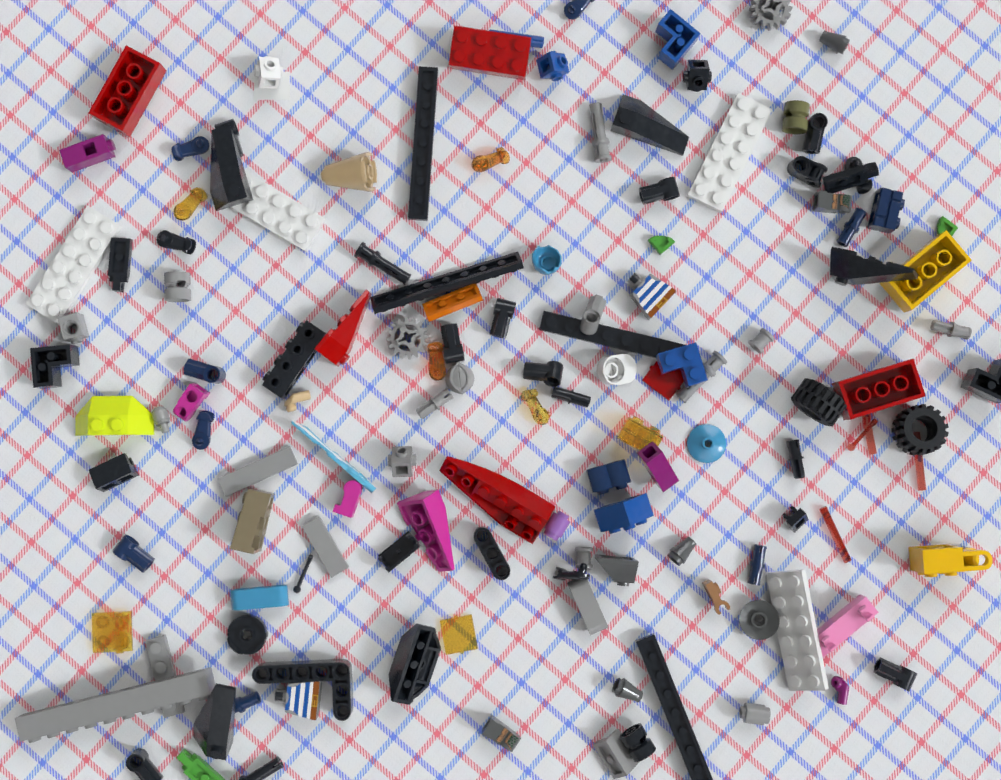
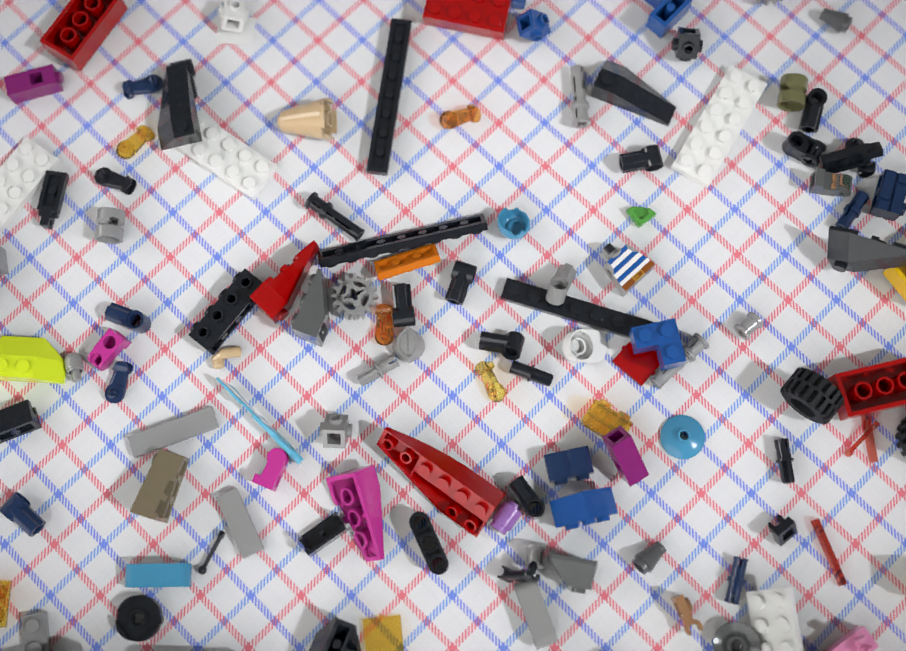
camera: 10 degrees right, 10 degrees down
none -> dark grey slope [291,268,330,347]
none -> black piece [507,475,545,520]

